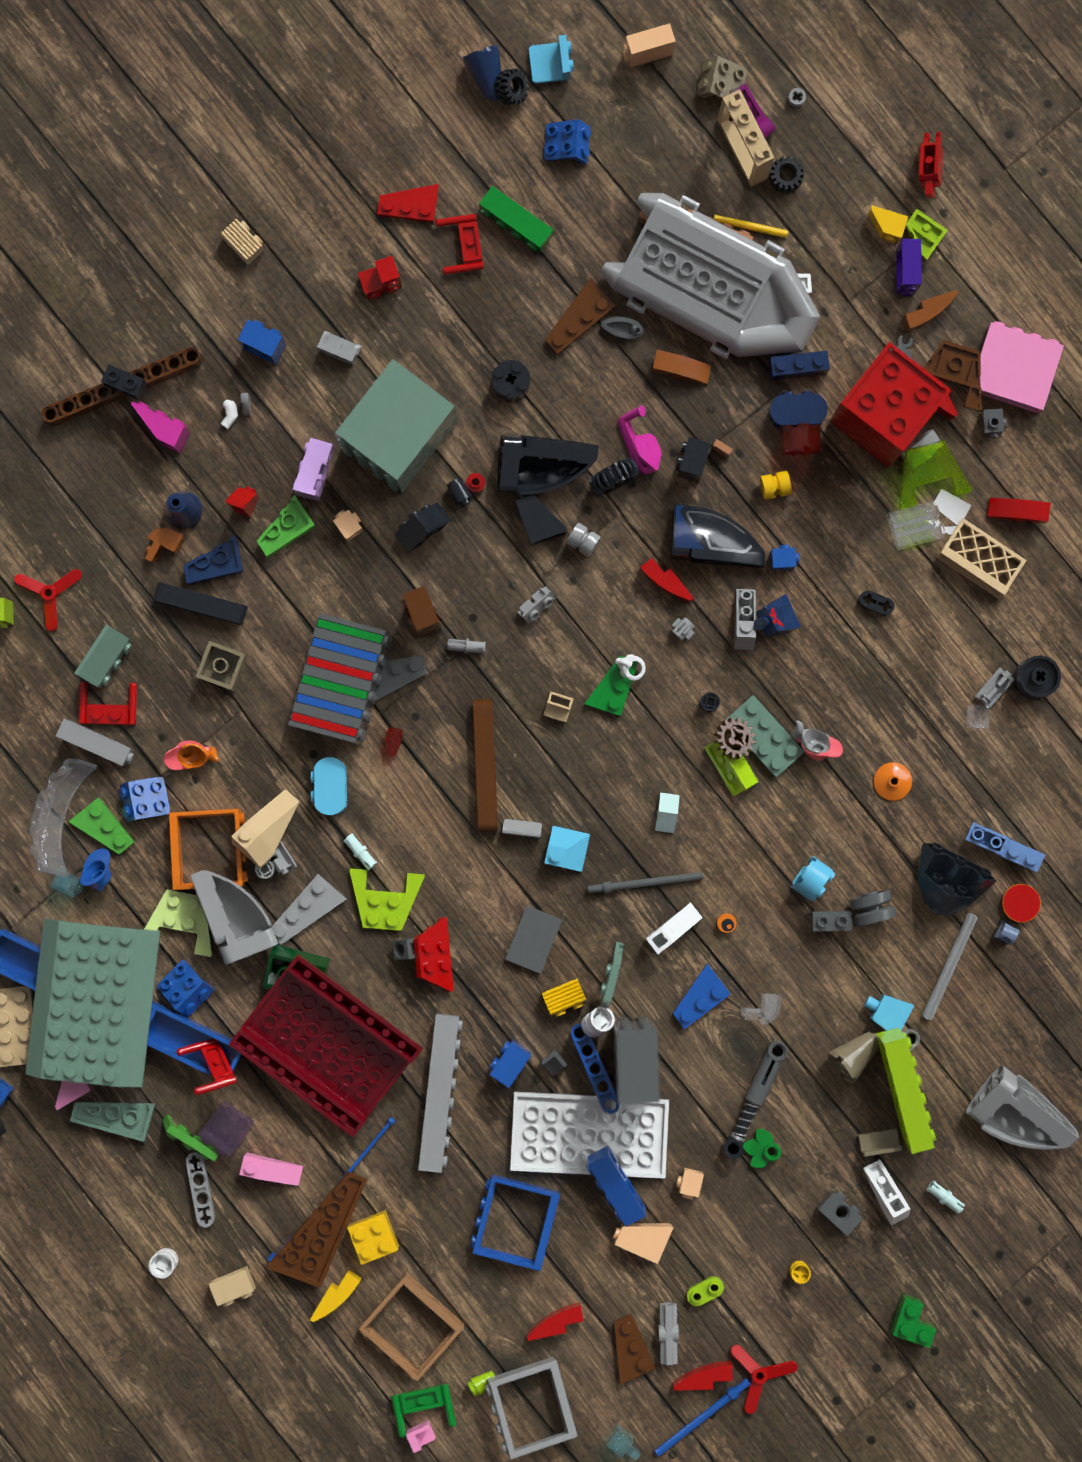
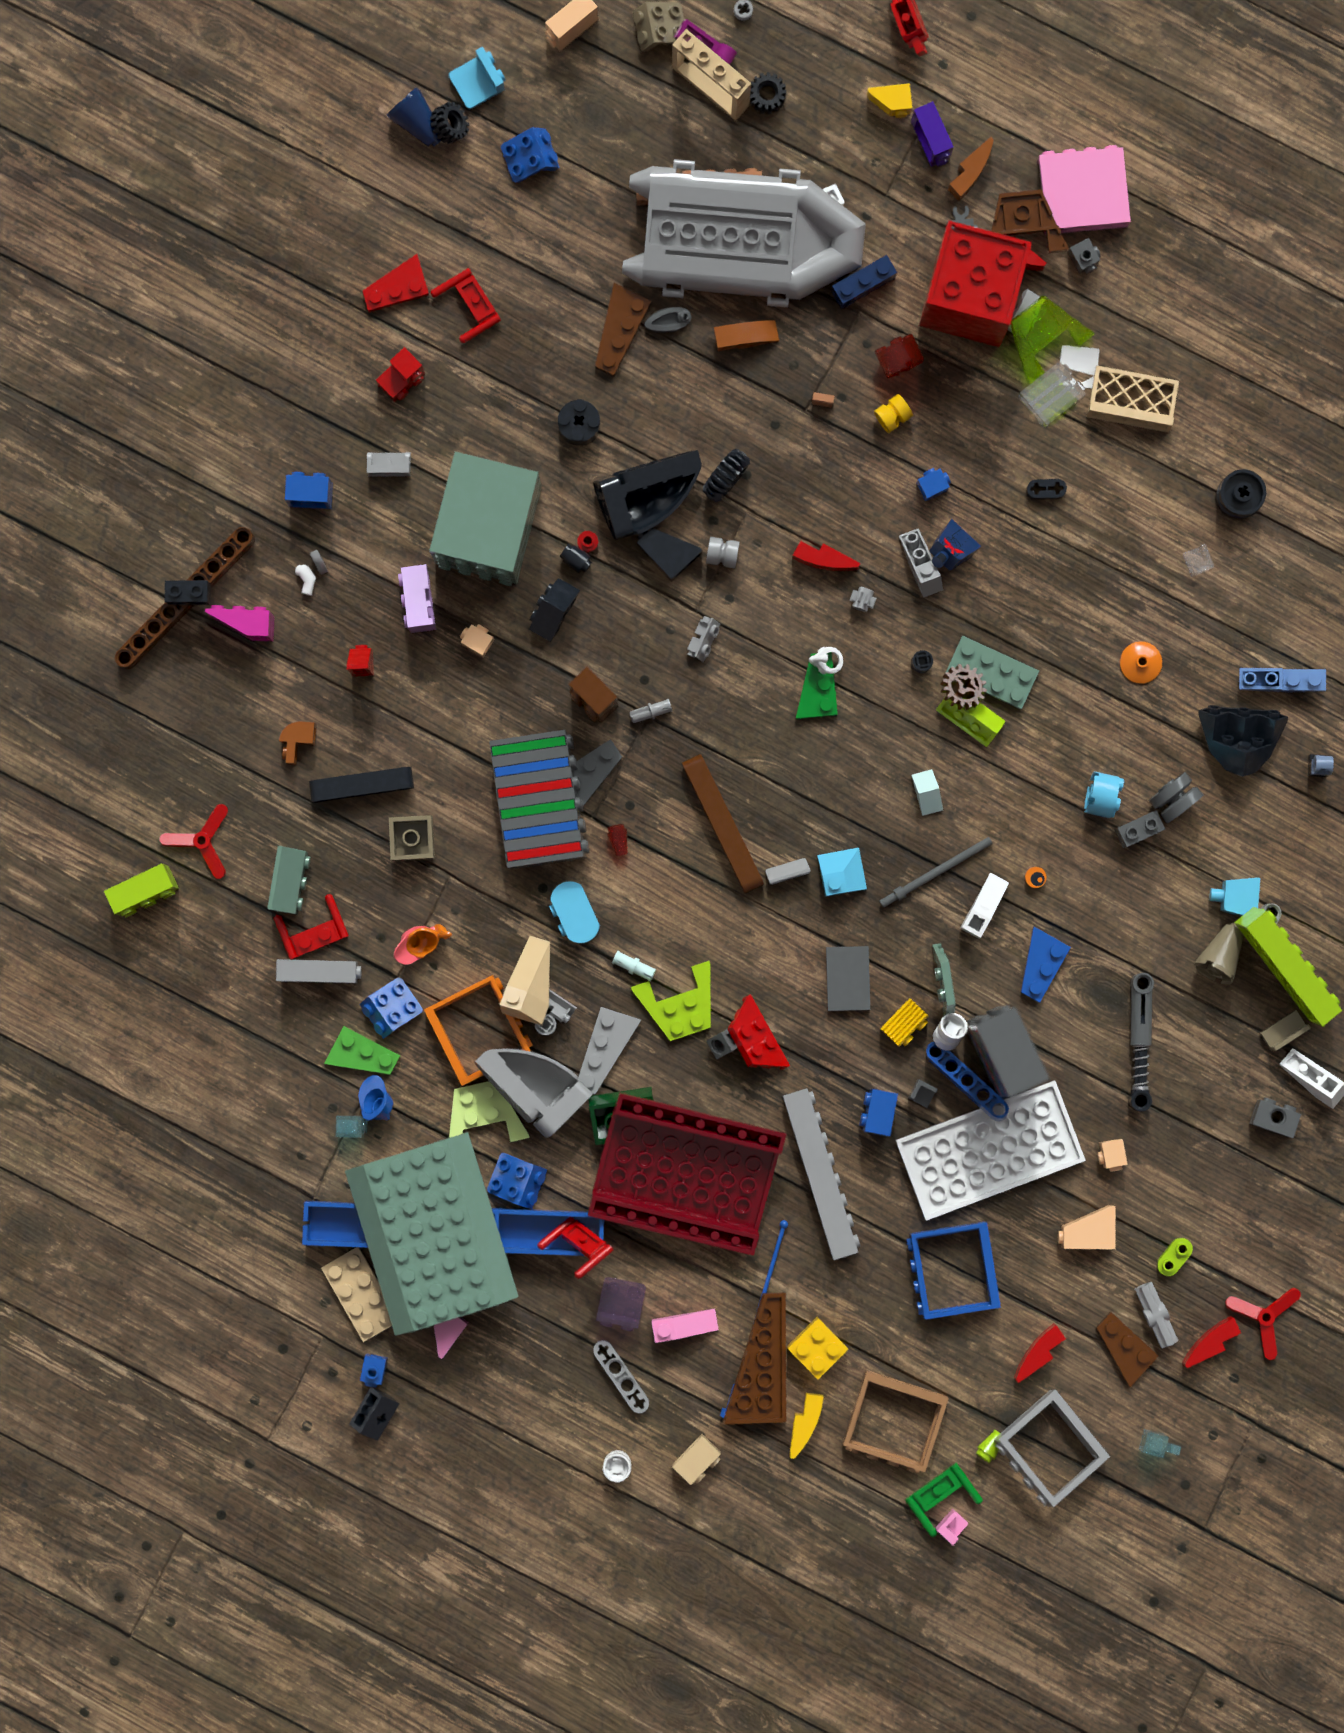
camera: 25 degrees left, 0 degrees up
clear windscreen [30,758,97,878] -> none
sand green wing [70,1102,156,1142] -> none
bright green wing [162,1114,219,1161] -> none
dark blue cone [164,491,203,529] -> none
dark blue wing [183,535,244,586] -> none
tan brick [220,219,264,265] -> none
bright green wing [257,495,316,558] -> none
green brick [479,186,554,253] -> none
tan piece [543,692,573,723] -> none
blue brick [586,1146,646,1226] -> none
dark pink piece [618,406,662,475] -> none
blue bar [654,1378,751,1457] -> none
black panel [670,504,765,568] -> none
black brick [675,437,711,483] -> none
yellow bar [714,214,788,238] -> none
clear brick [740,993,781,1025] -> none
green plate [743,1128,781,1168] -> none
dark blue brick [768,391,828,429] -> none
yellow wheel [789,1261,811,1284] -> none
light grey hair [793,720,843,761] -> none
lime wing [905,209,948,261] -> none
light grey axle [922,913,978,1021] -> none
light grey hinge [975,668,1014,709] -> none
red slope [987,498,1051,524] -> none
red tile [1001,884,1041,922] -> none

